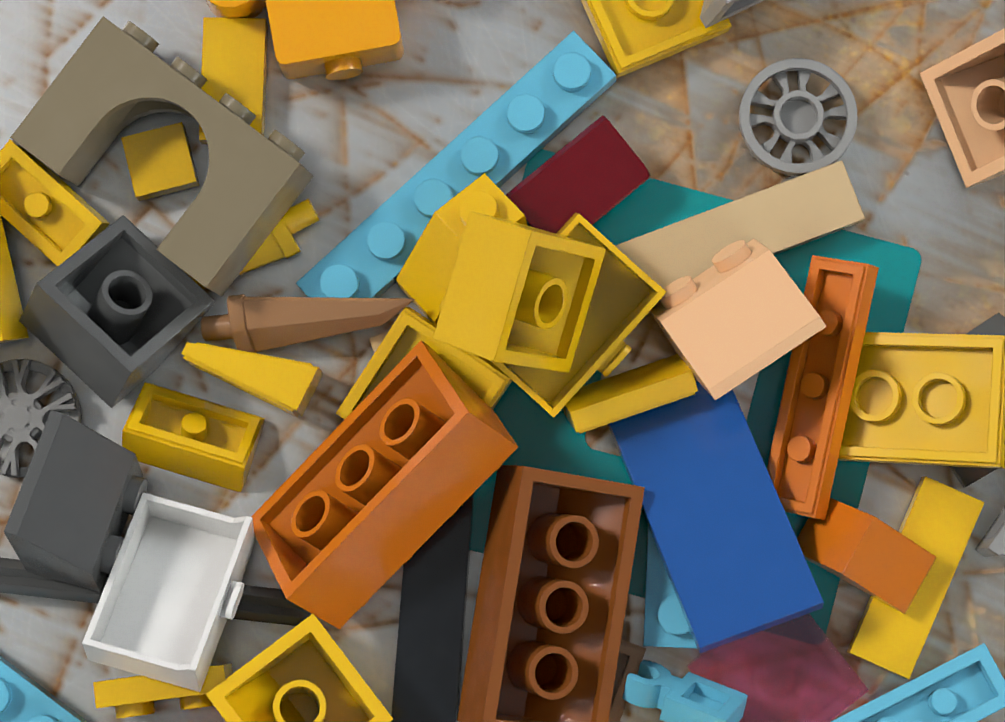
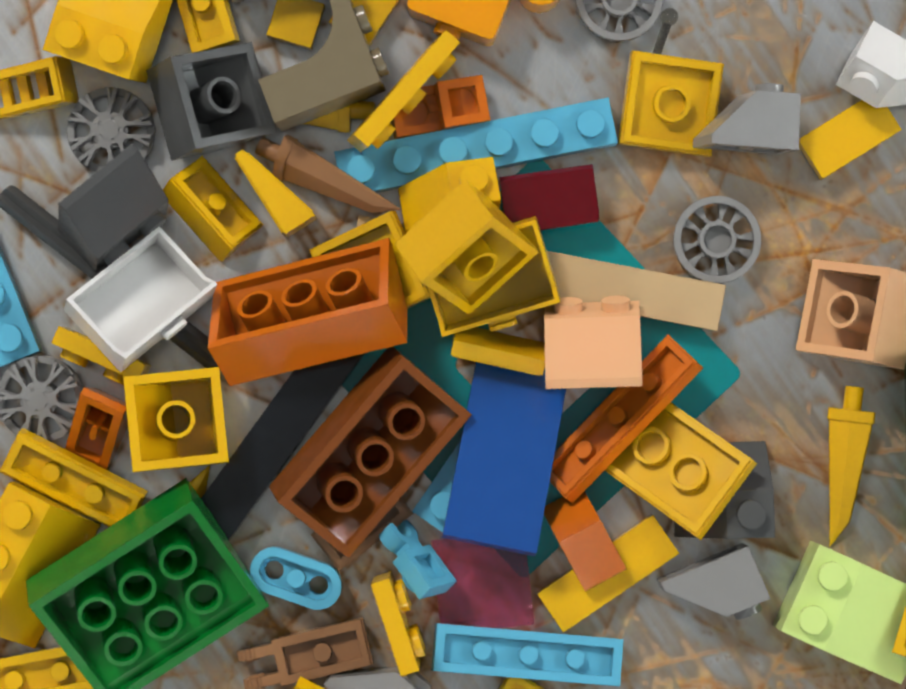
camera: 25 degrees right, 5 degrees up
none -> yellow plate [347,30,460,153]
none -> orange slope [386,75,491,140]

